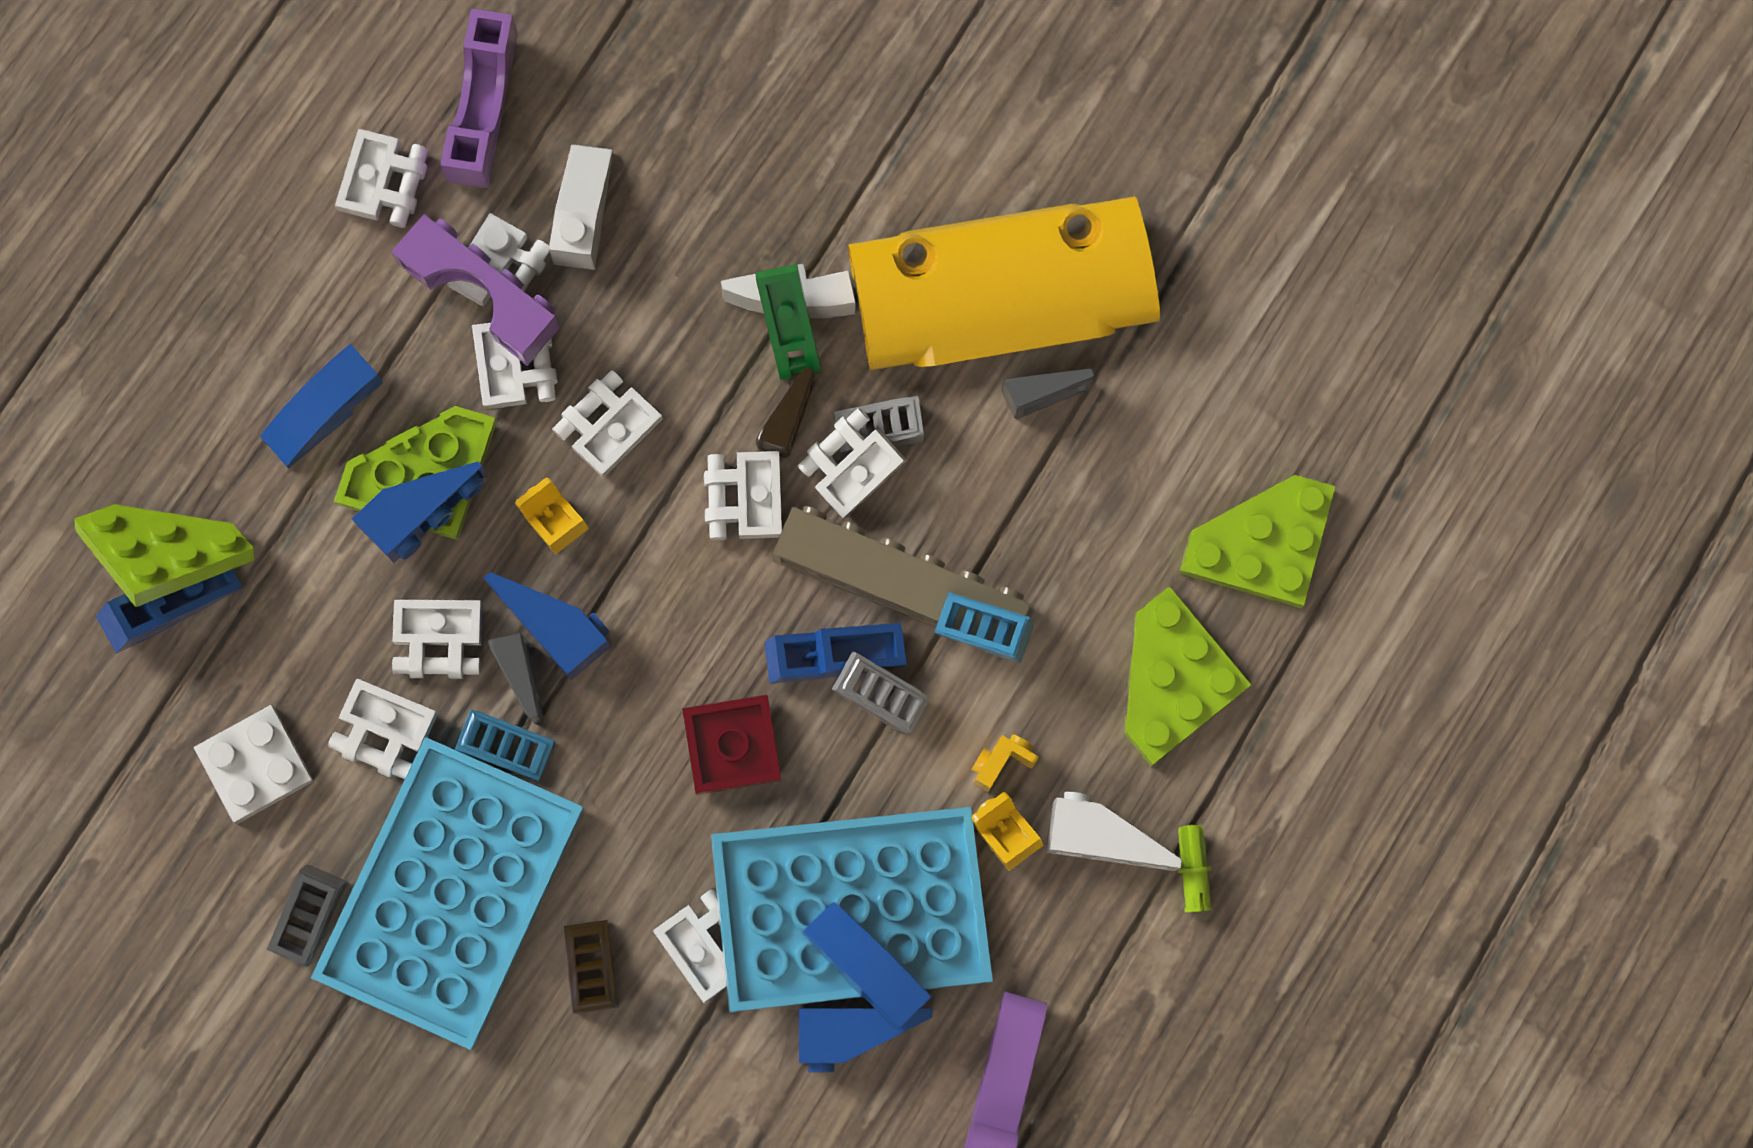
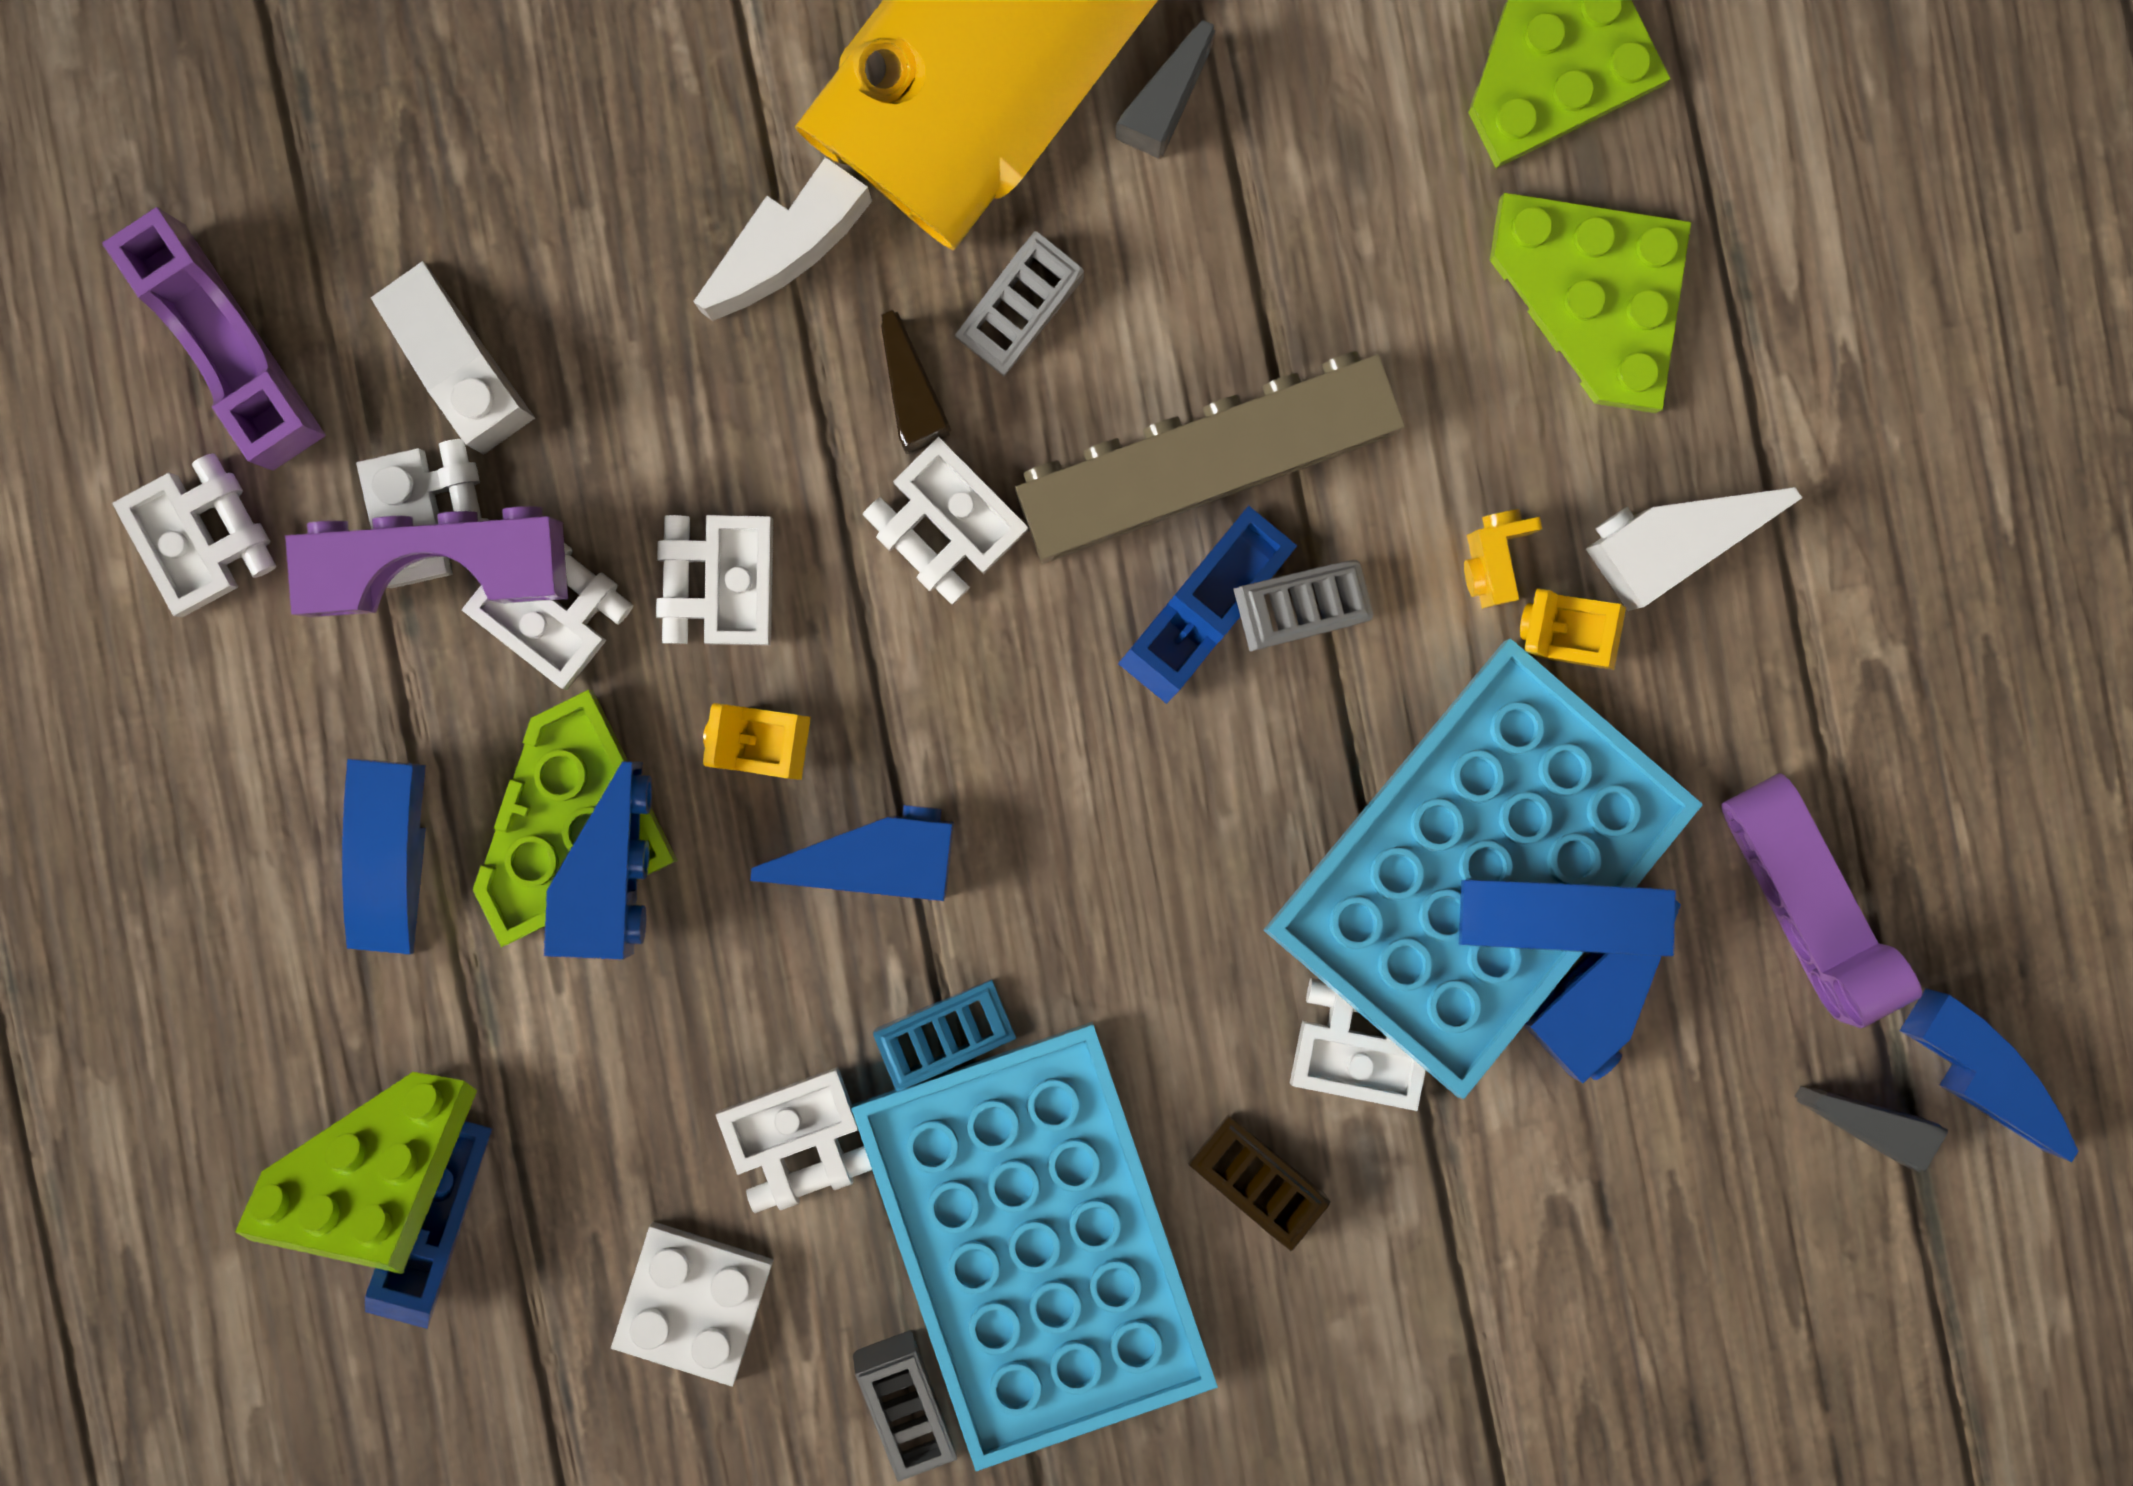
camera: 35 degrees left, 10 degrees up
white plate [392,600,483,679] -> none
dark grey slope [488,633,544,724] -> none
dark red plate [682,694,781,795] -> none
green plate [755,264,822,381] -> none
white plate [798,407,907,518] -> none
dark azure slope [934,592,1034,663] -> none
lime axle [1177,825,1213,912] -> none

